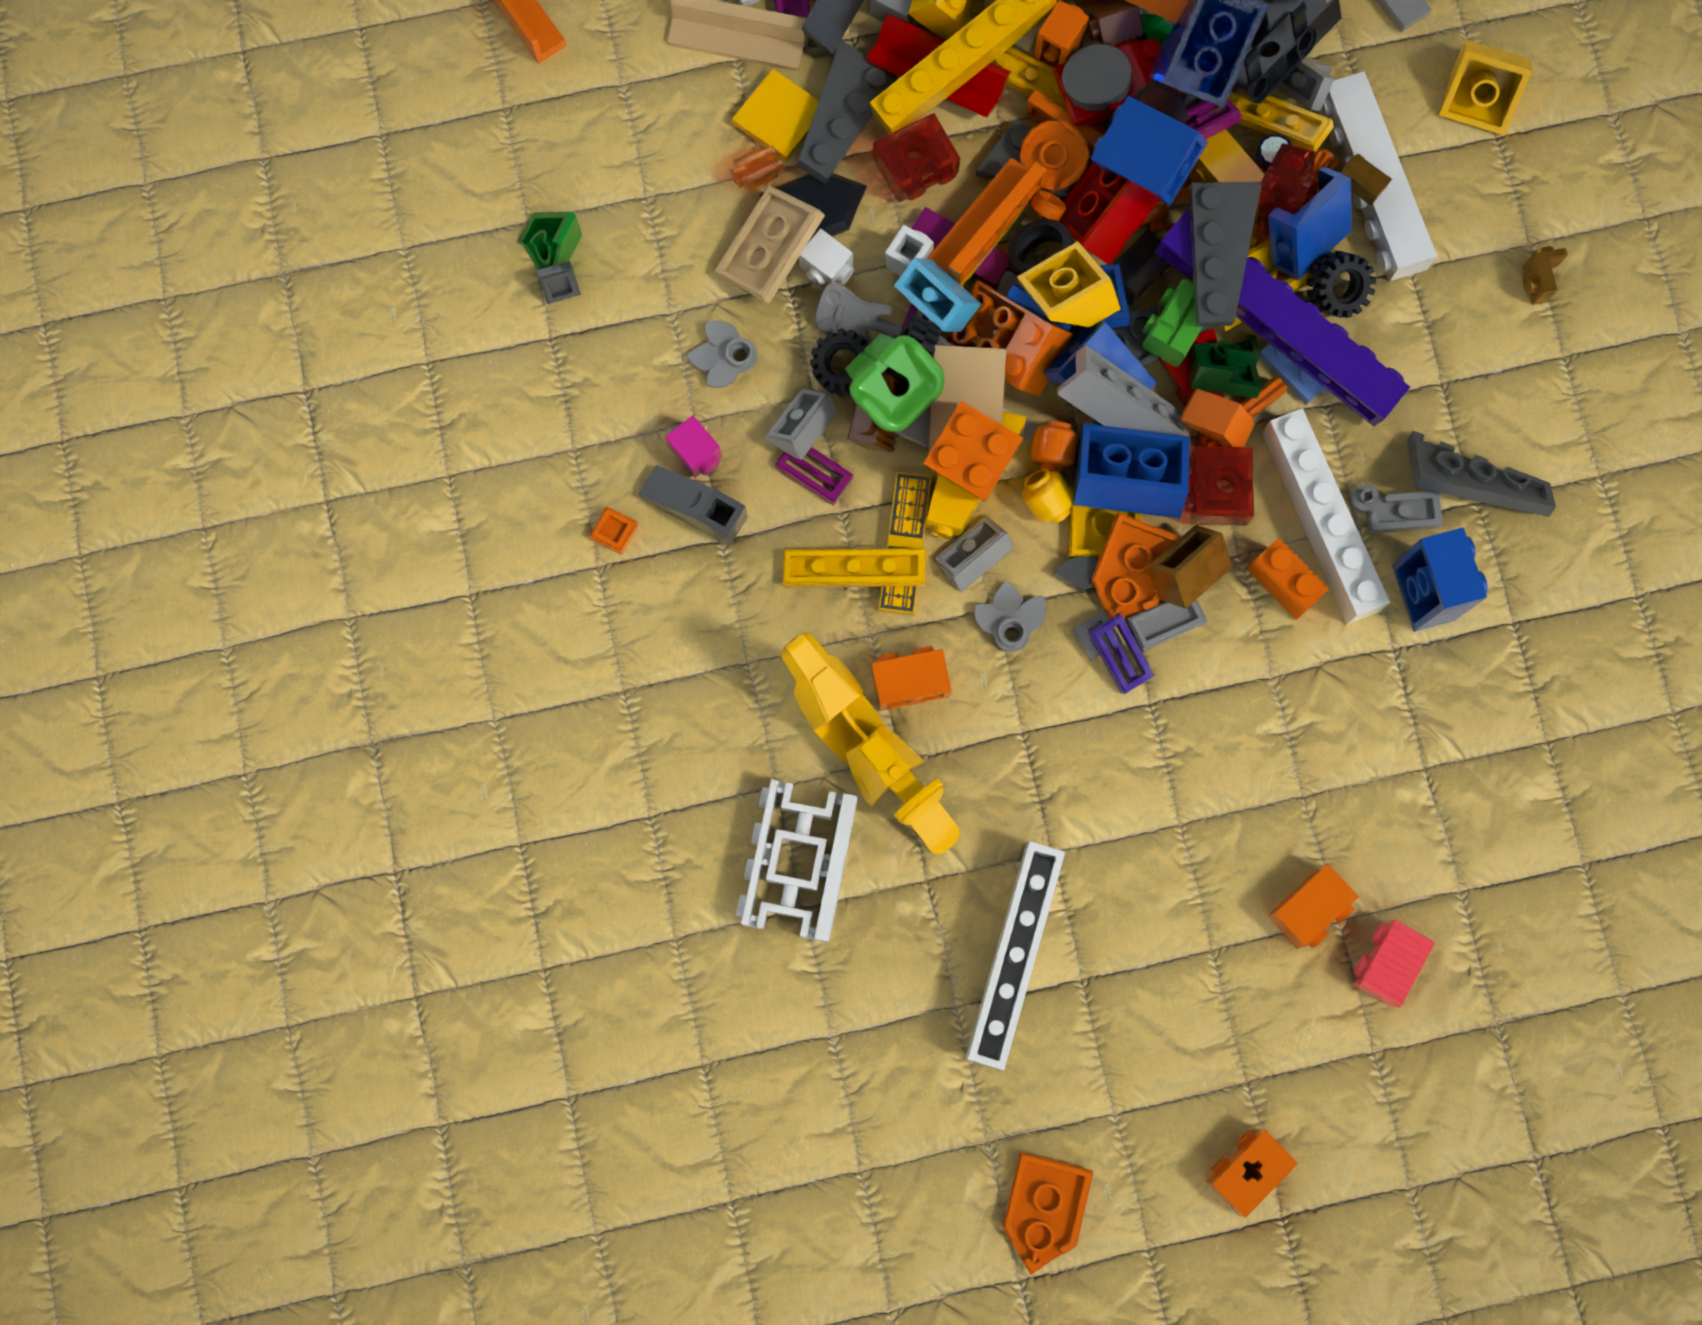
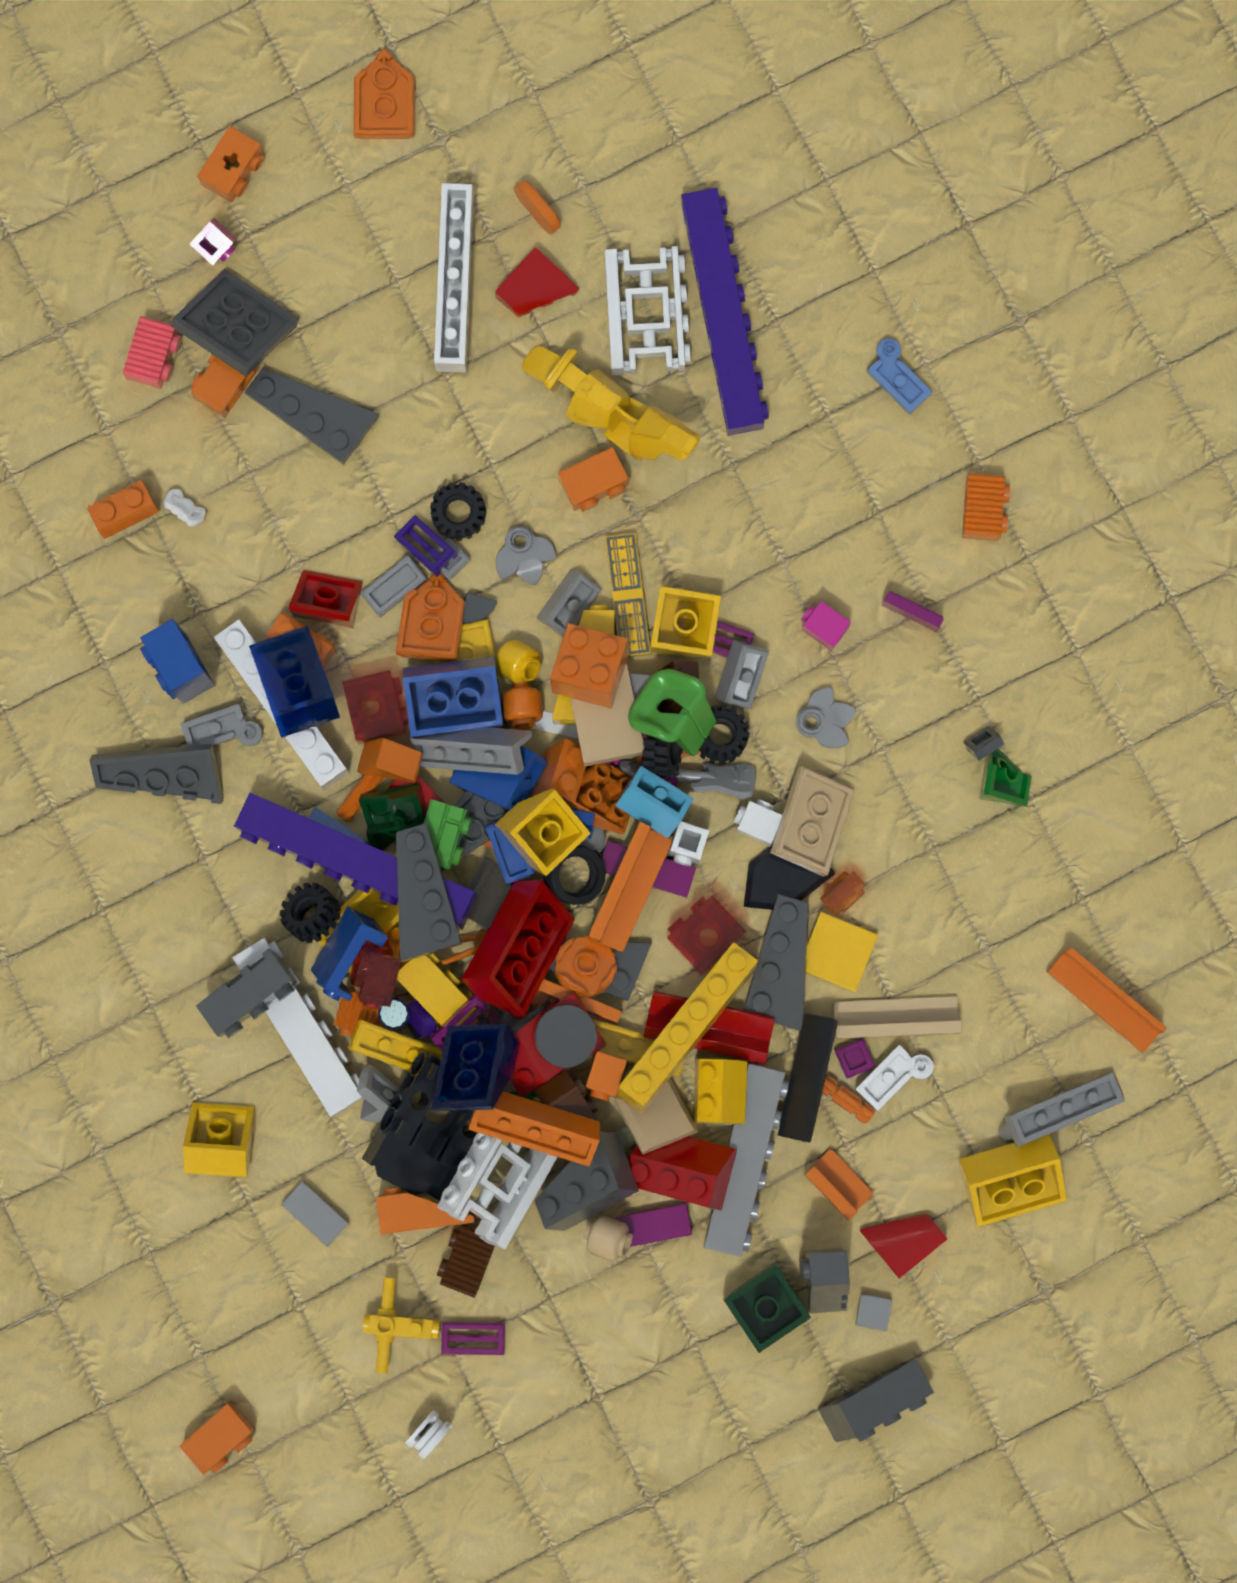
camera: 170 degrees right, 5 degrees up
orange tile [589,506,639,555] -> none
dark grey slope [638,465,748,547] -> none
yellow tile [783,548,927,587] -> none
orange tile [1030,190,1066,221] -> none
blue panel [1091,96,1208,206] -> none
pearl gold brick [1148,525,1233,609] -> none
pearl gold tile [1341,154,1392,206] -> none
pearl gold bracket [1522,246,1568,305] -> none
none -> orange brick [87,480,159,539]
none -> white piece [163,489,206,527]
none -> dark grey plate [171,269,299,377]
none -> brick [190,218,237,265]
none -> dark grey wedge [196,948,297,1038]
none -> dark grey wing [245,368,380,465]
none -> clear blue slope [249,626,340,738]
none -> red slope [289,570,363,628]
none -> dark purple tile [406,1000,437,1038]
none -> black tyre [430,482,486,541]
none -> red slope [495,248,579,318]
none -> orange tile [514,180,561,234]
none -> yellow slope [650,586,721,657]
none -> dark purple brick [681,188,769,436]
none -> medium blue hinge [867,338,932,415]
none -> magenta tile [882,591,944,633]
none -> orange brick [962,473,1010,541]

